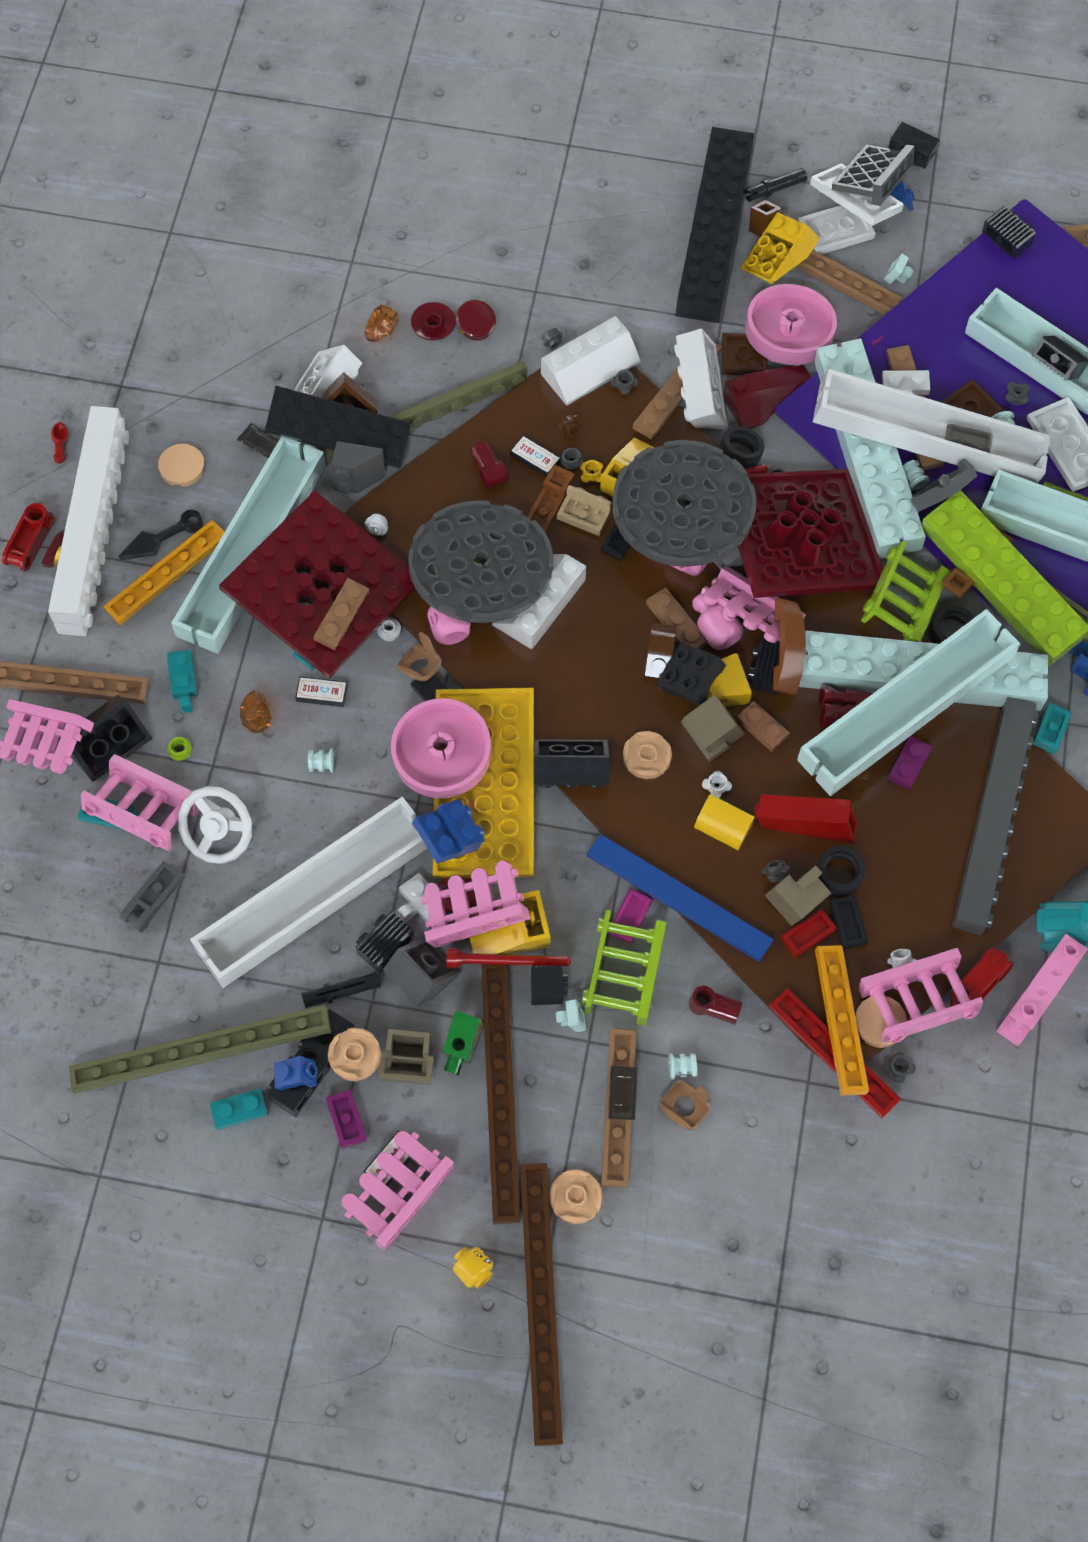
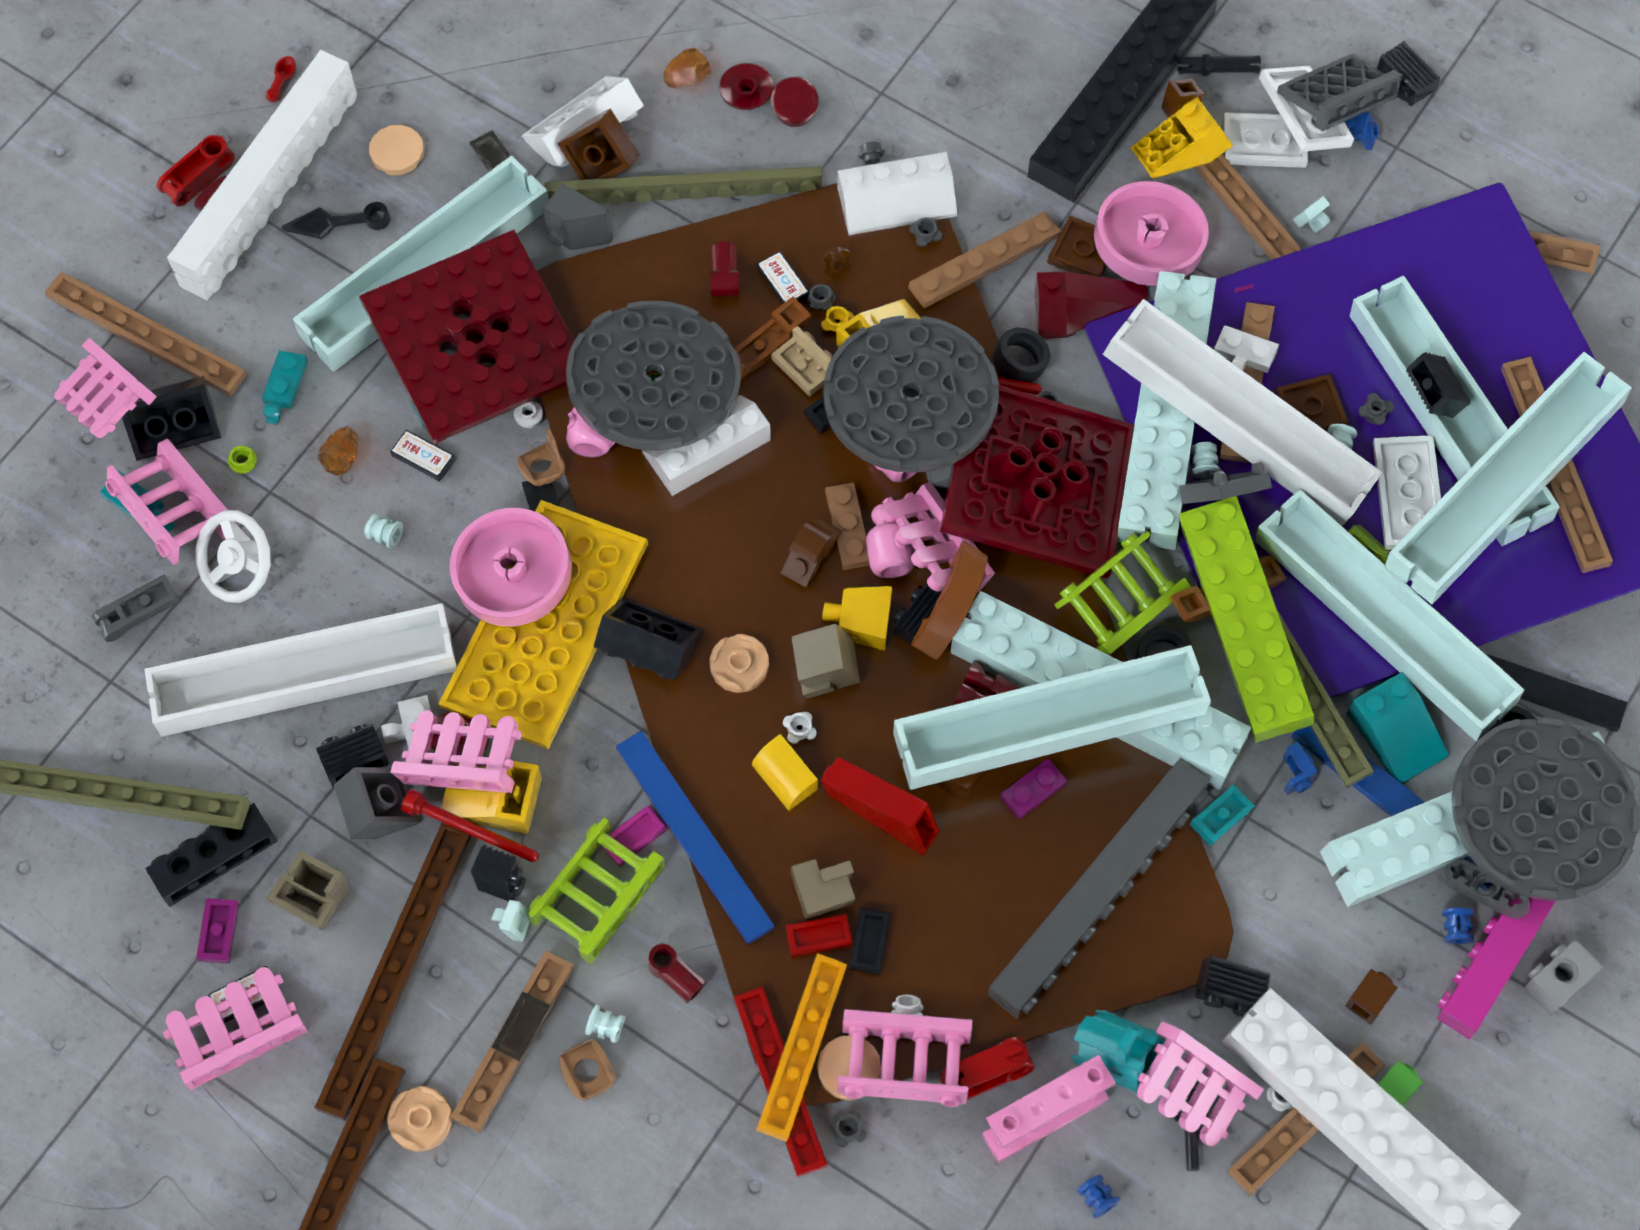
camera: 25 degrees right, 0 degrees up
light orange plate [103,520,225,626] -> none
teal plate [209,1088,268,1131] -> none
black plate [264,385,411,469] -> none
blue bracket [274,1056,317,1090] -> none
black pin [301,971,381,1009] -> none
medium nougat plate [314,578,369,650] -> none
light nougat tile [328,1028,382,1081] -> none
white plate [365,514,388,536] -> none
blue plate [412,799,485,864] -> none
green torso [443,1011,484,1076] -> none
yellow head [453,1247,493,1289] -> none
black brick [657,642,726,706] -> none
white slope [674,328,728,430] -> none
nougat plate [736,701,790,752] -> none
dark grey plate [762,860,790,883] -> none
black tyre [817,845,866,897] -> none
clear smoke tile [945,424,993,453] -> none
black brick [982,206,1036,259] -> none

